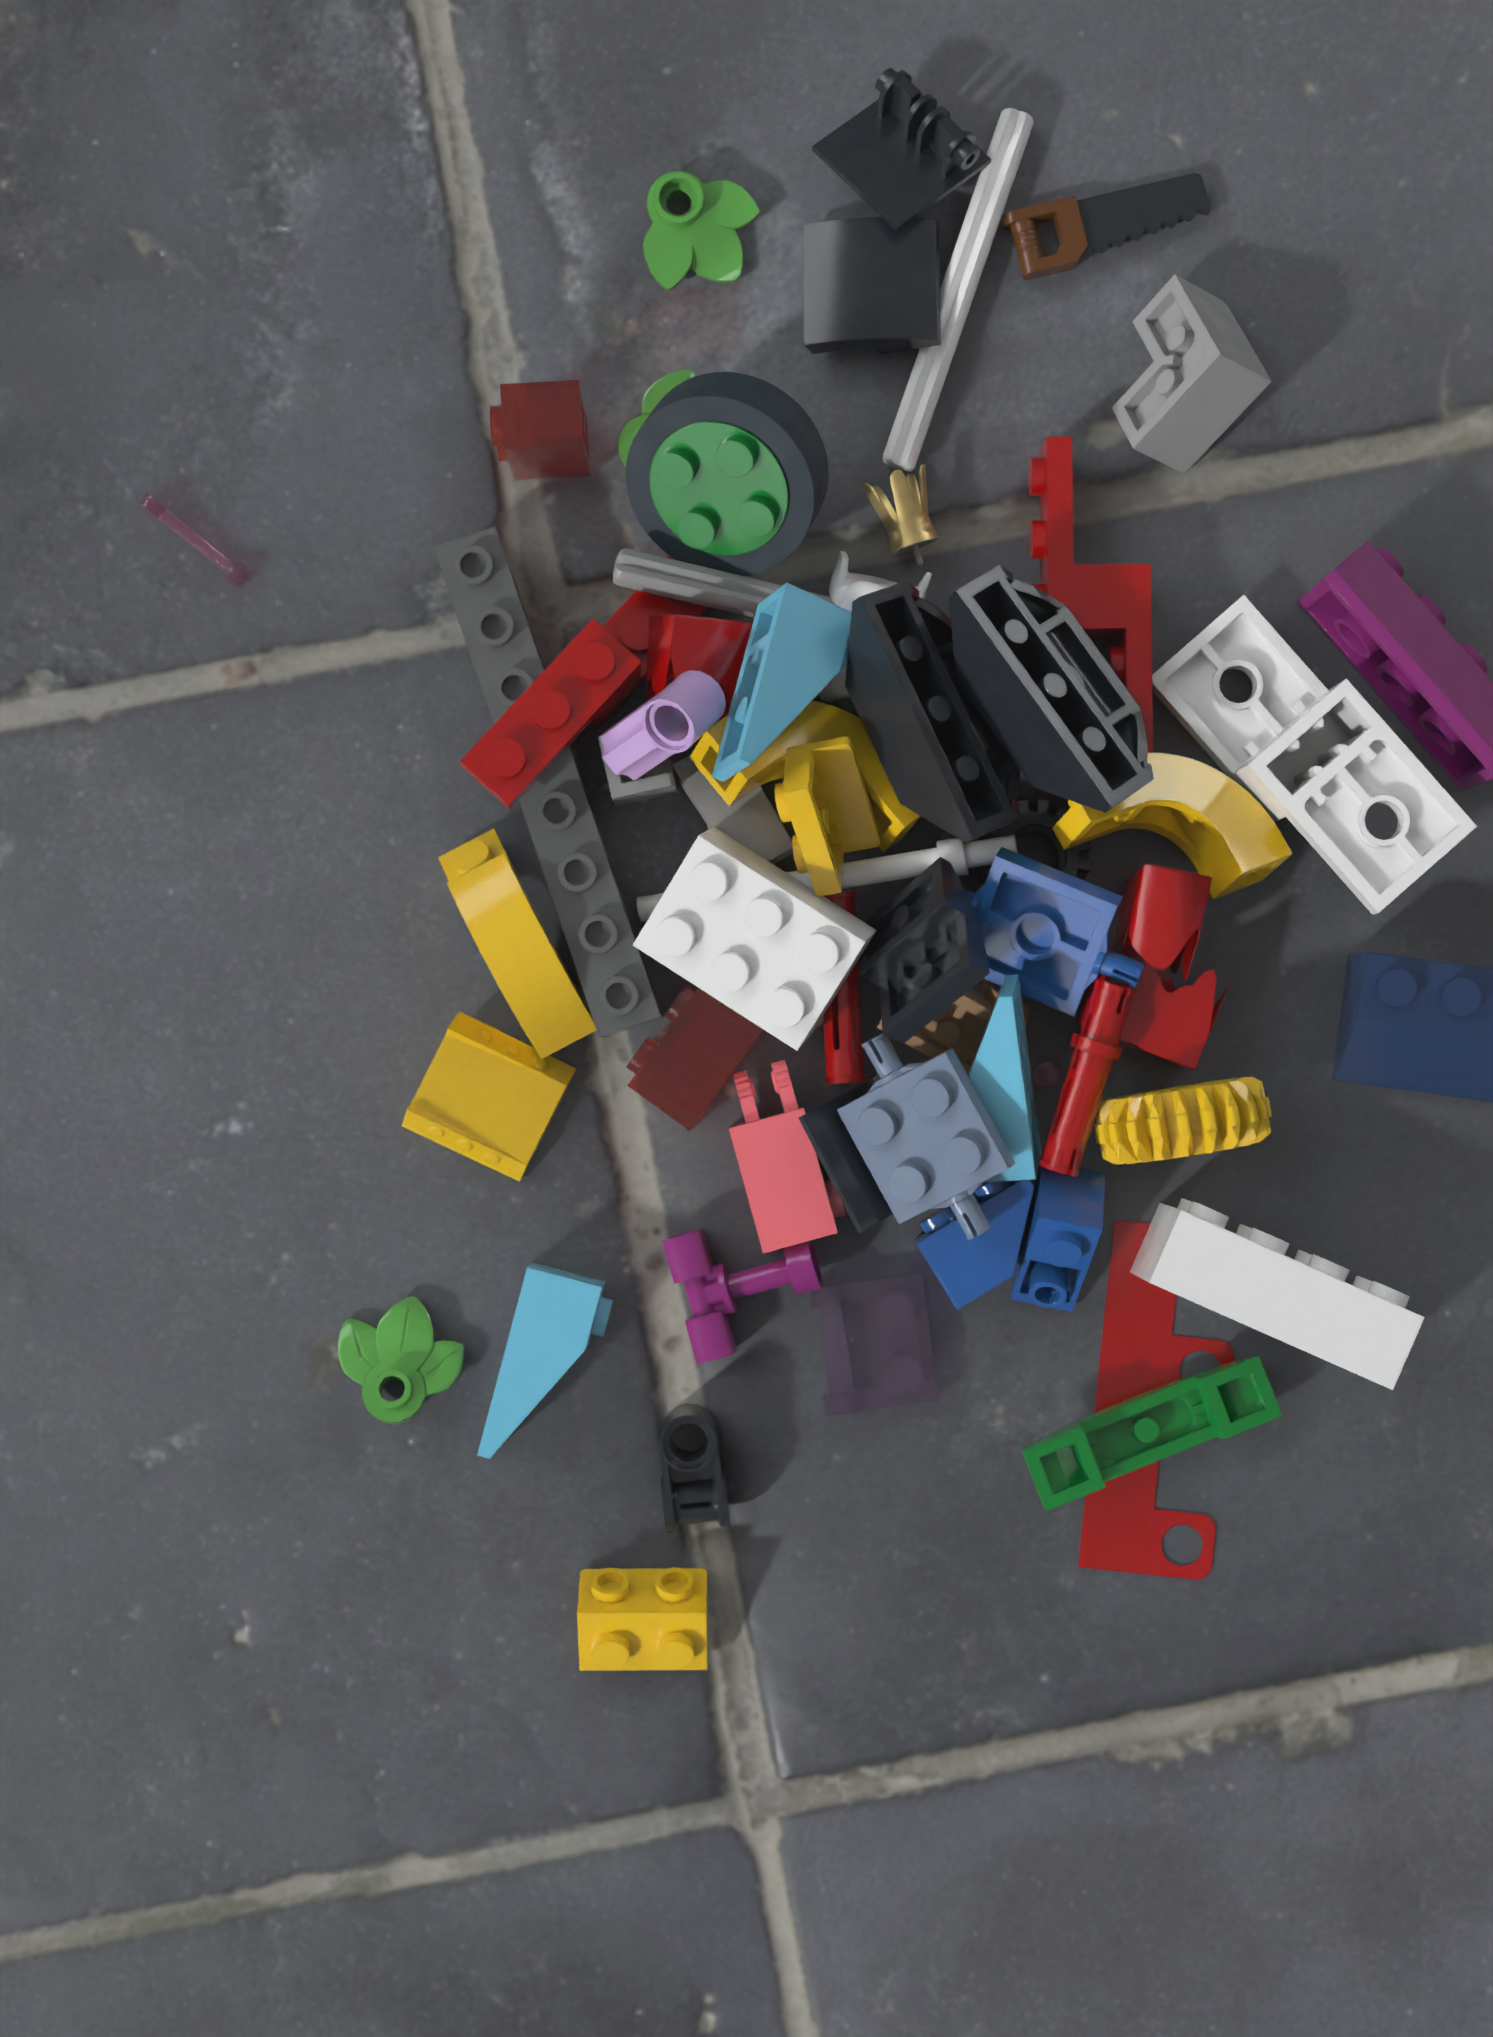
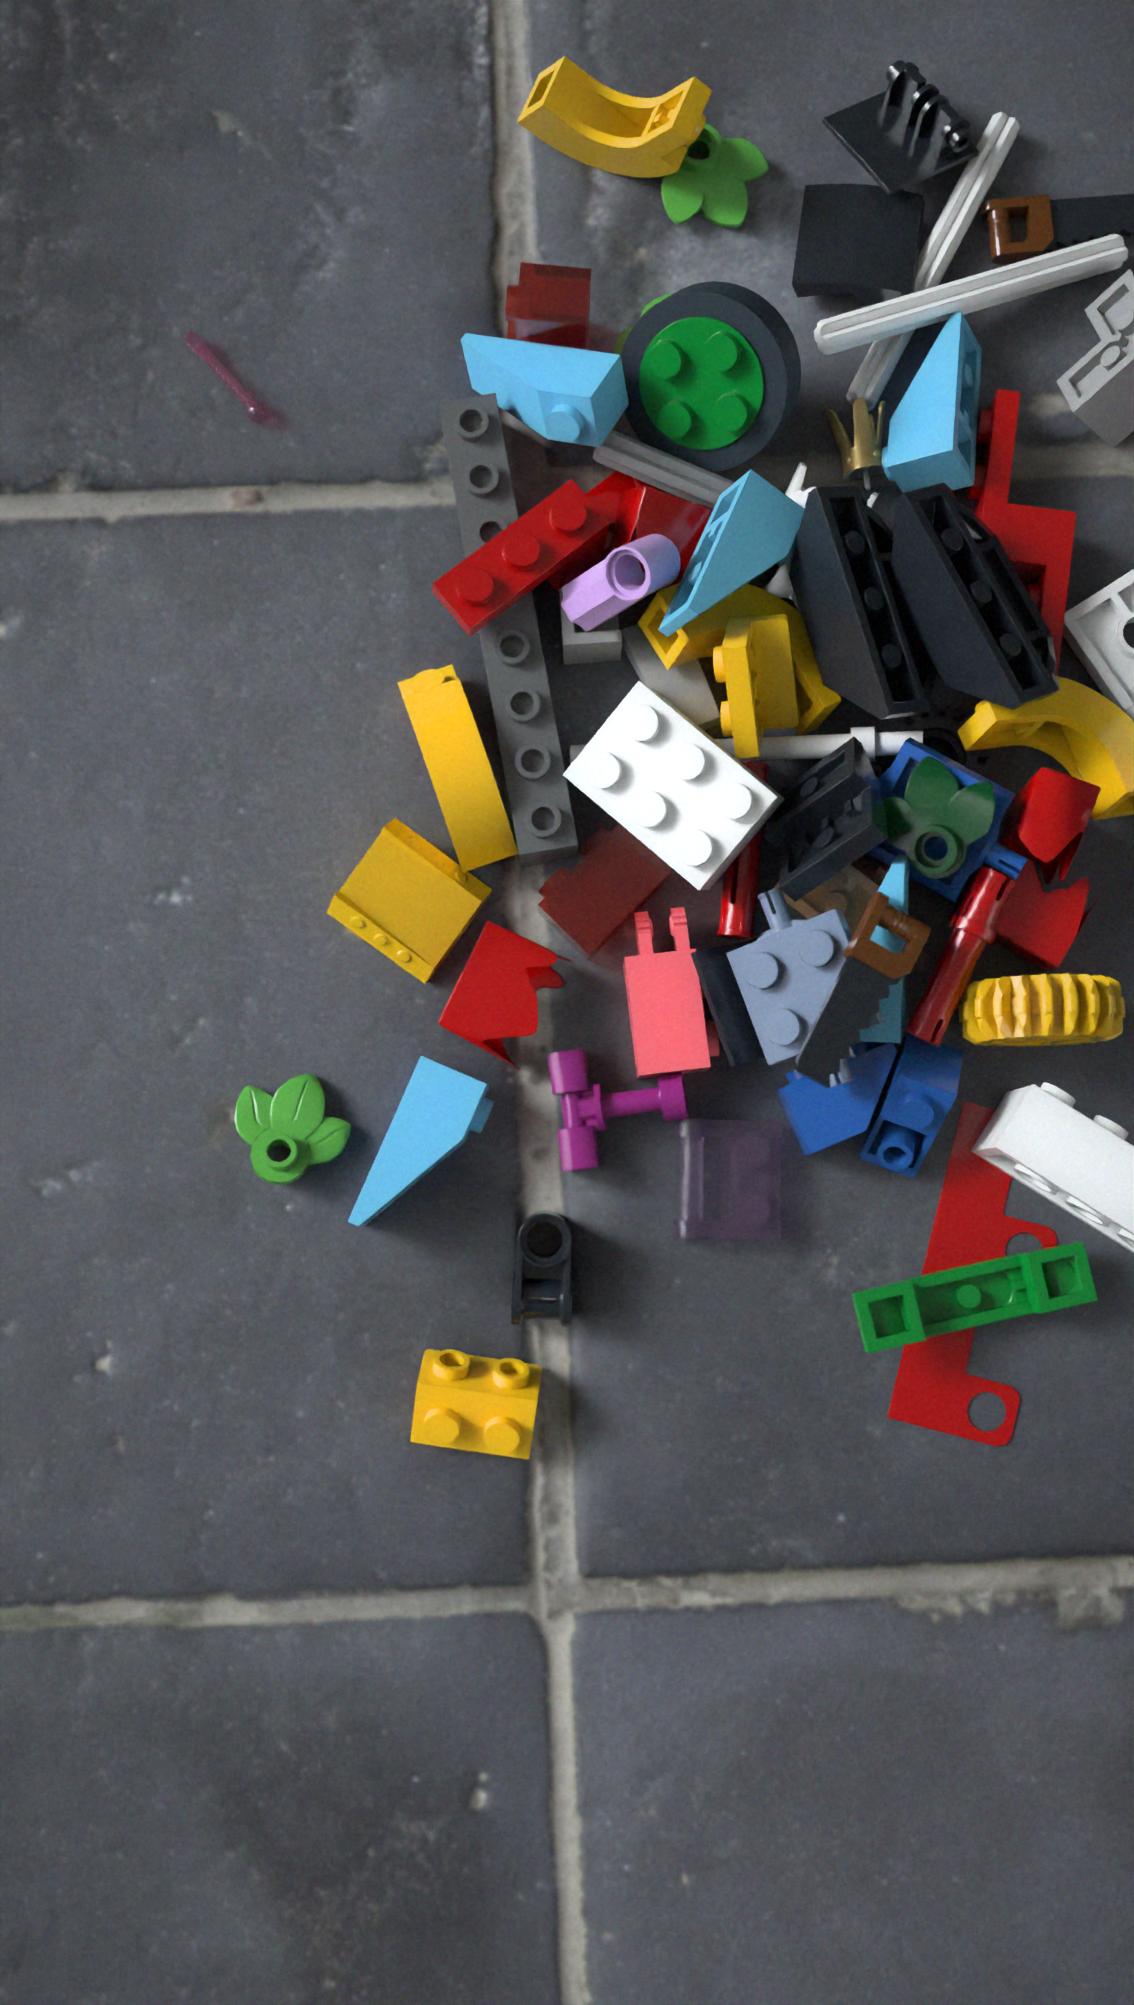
camera: 10 degrees right, 5 degrees down
none -> red piece [438,921,573,1070]
none -> medium azure slope [461,333,629,448]
none -> yellow arch [517,56,713,178]
none -> black piece [794,891,931,1088]
none -> white axle [814,234,1128,355]
none -> medium azure slope [882,312,982,493]
none -> dark green plate [882,756,996,879]

